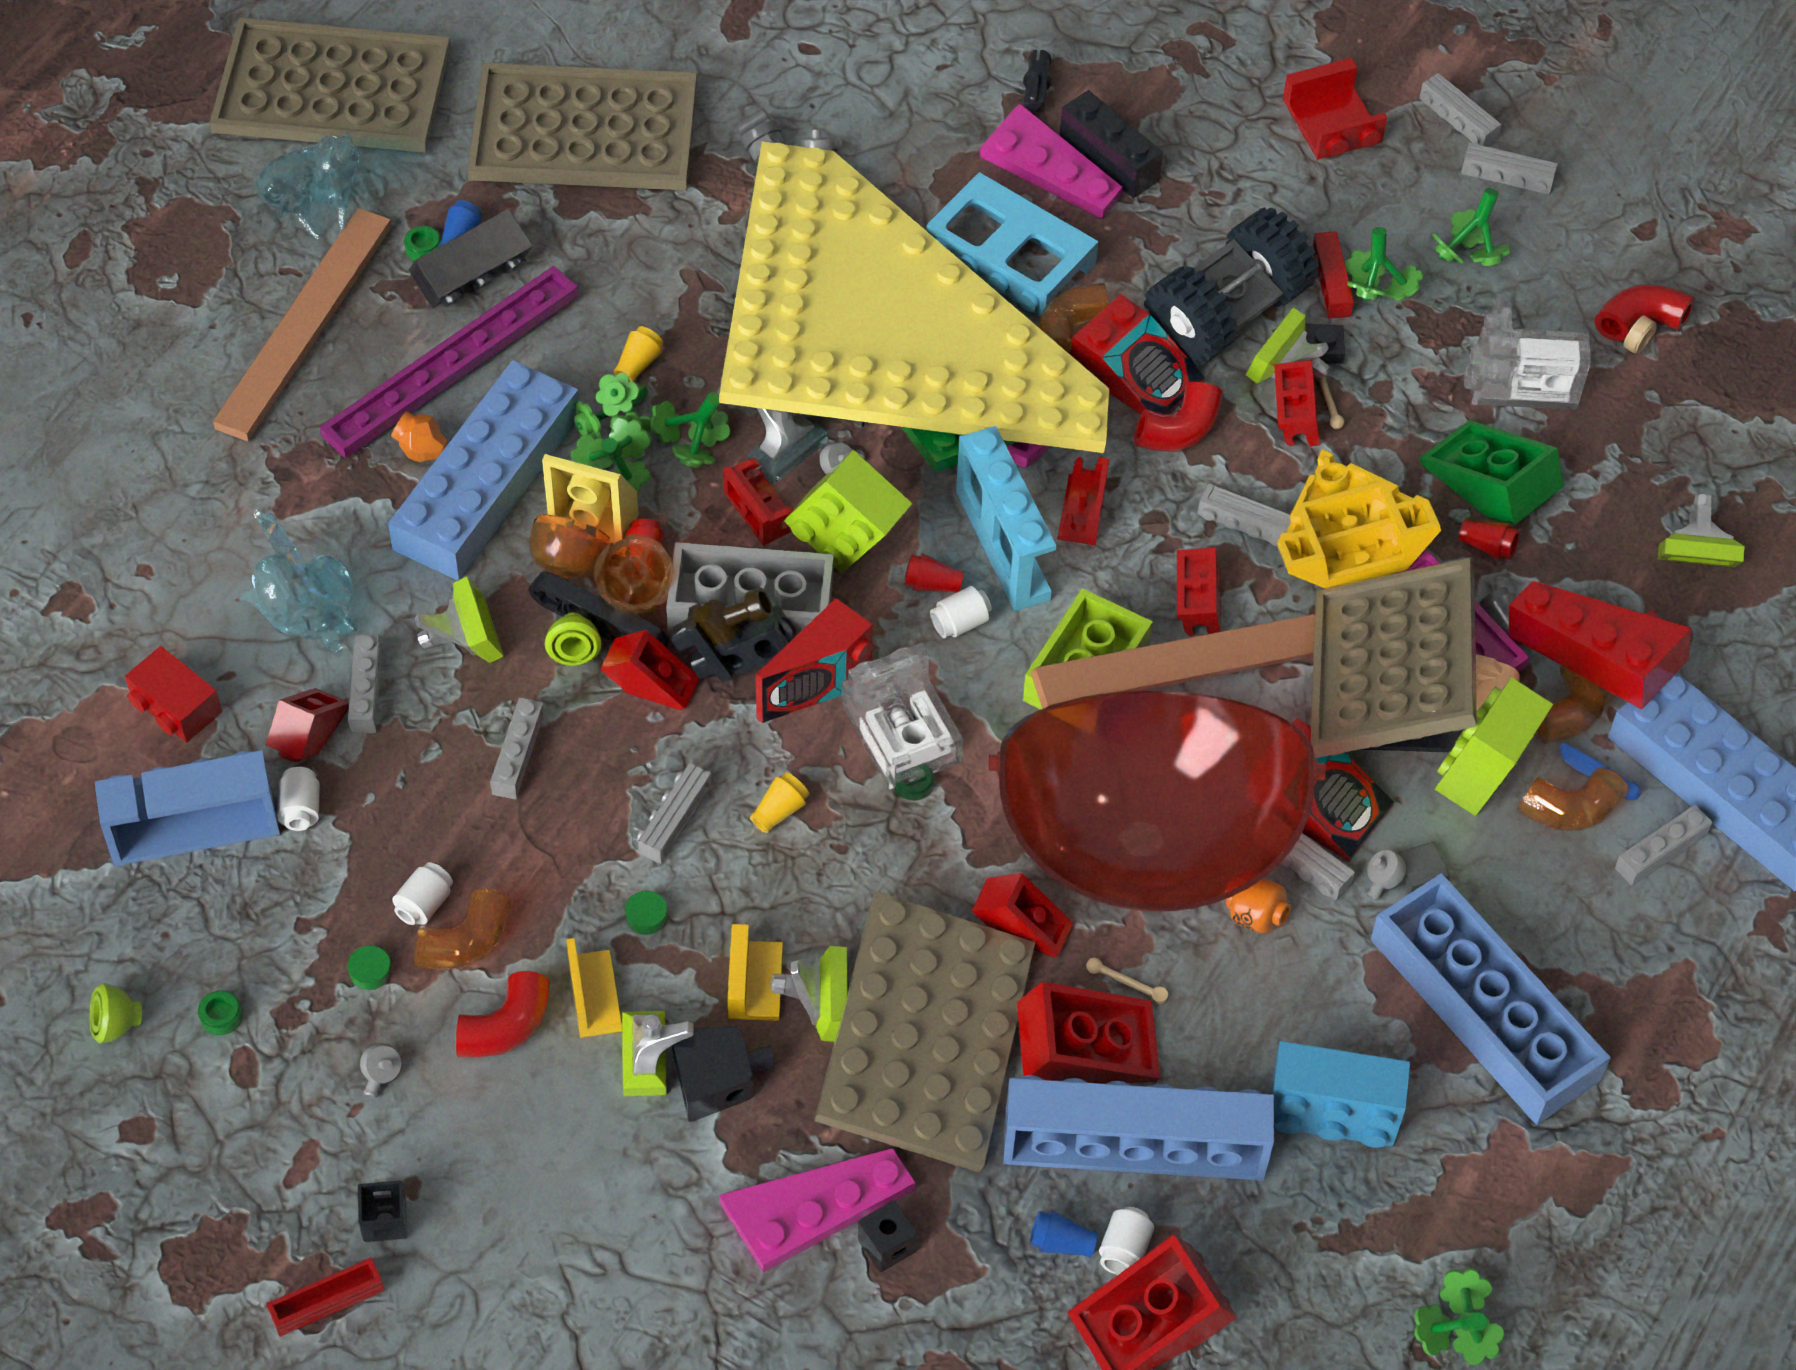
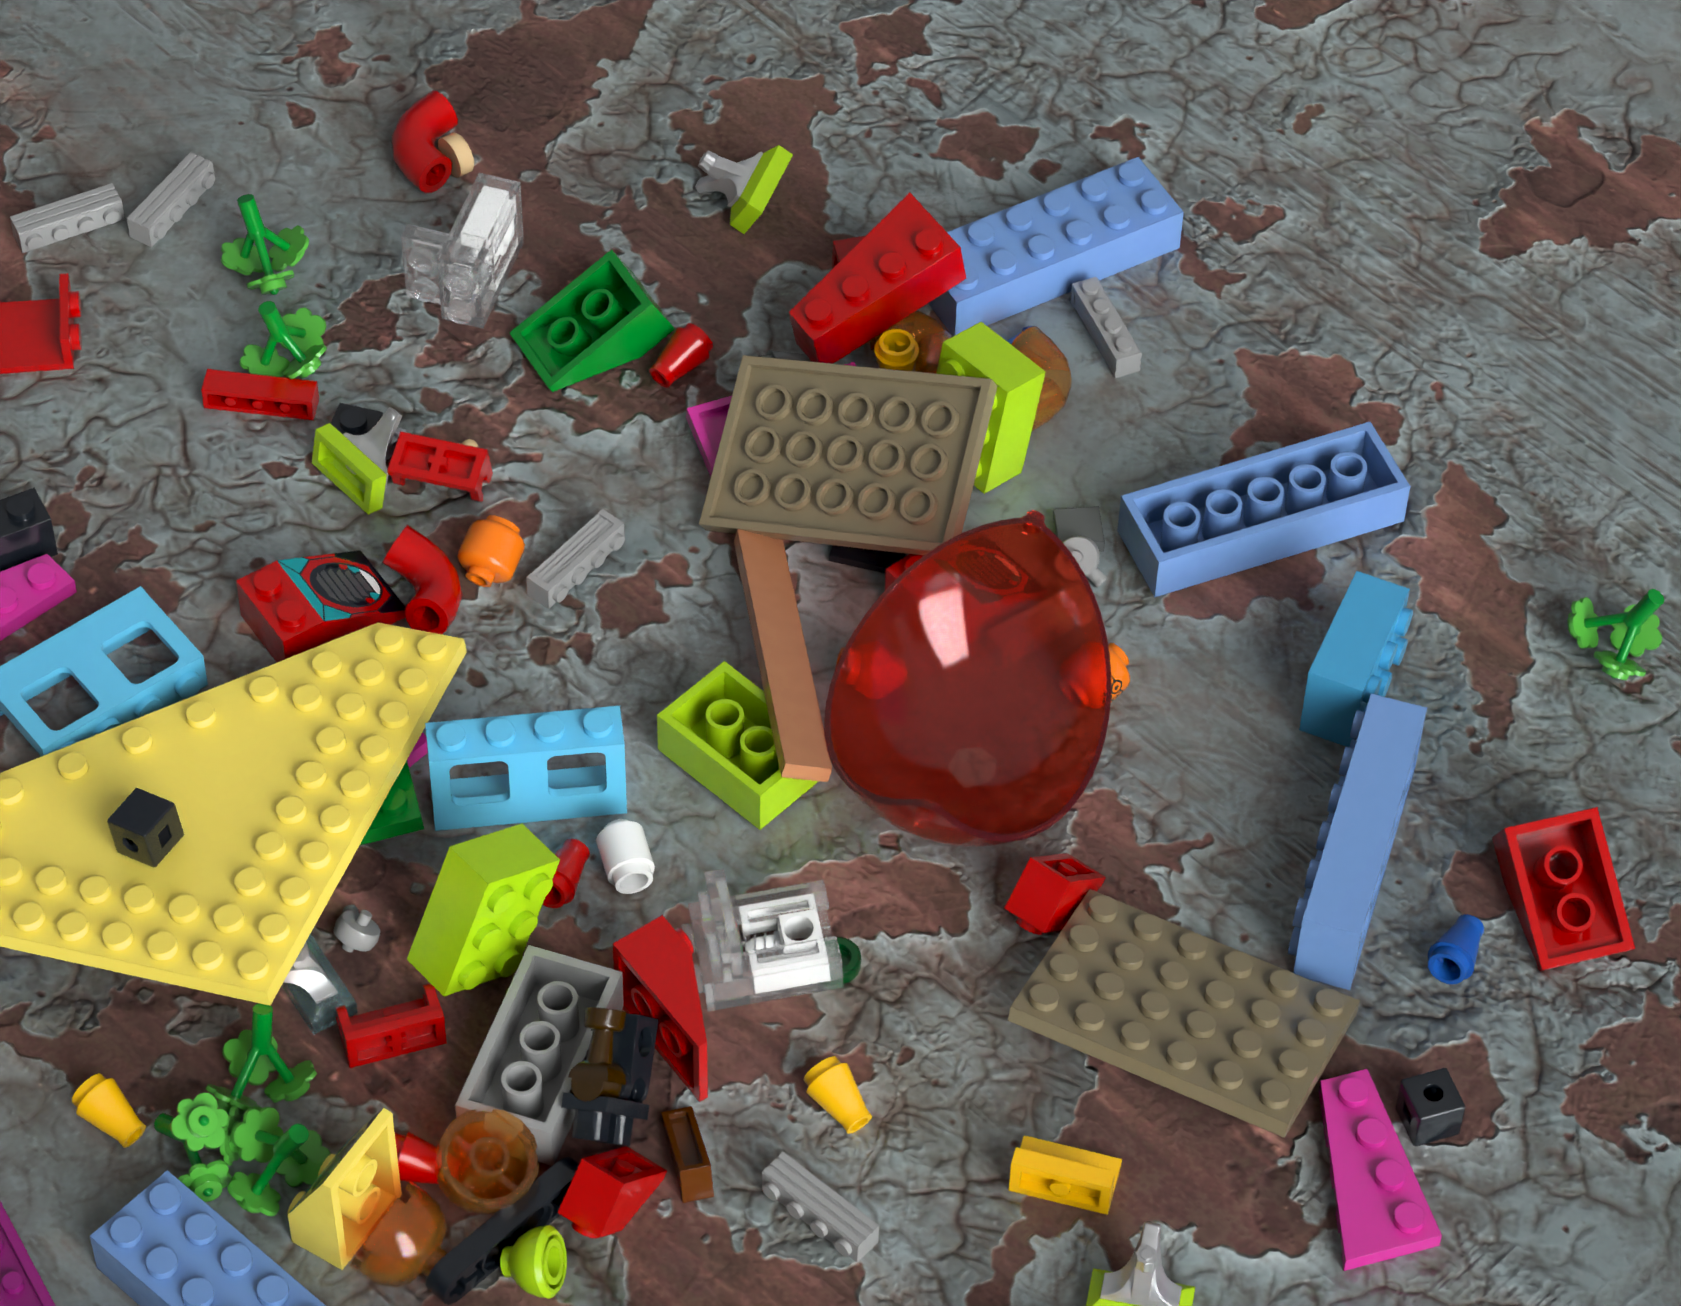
camera: 75 degrees left, 5 degrees down
green tile [625,891,667,934] -> none
black torso [671,1026,775,1122] -> none
piece [770,946,847,1042] -> none
red slope [1017,982,1161,1084] -> none
clear orange cylinder [1038,283,1108,355] -> none
red hinge [1057,457,1109,546] -> none
tan hinge [1086,957,1168,1005] -> none
white brick [1099,1207,1155,1275] -> none
black plate [1144,207,1319,367] -> none
red hinge [1177,547,1221,637] -> none
yellow wedge [1277,449,1441,589] -> none
none -> black piece [107,788,184,868]
none -> orange head [458,515,525,587]
none -> reddish brown piece [661,1106,714,1203]
none -> yellow cone [874,329,919,371]

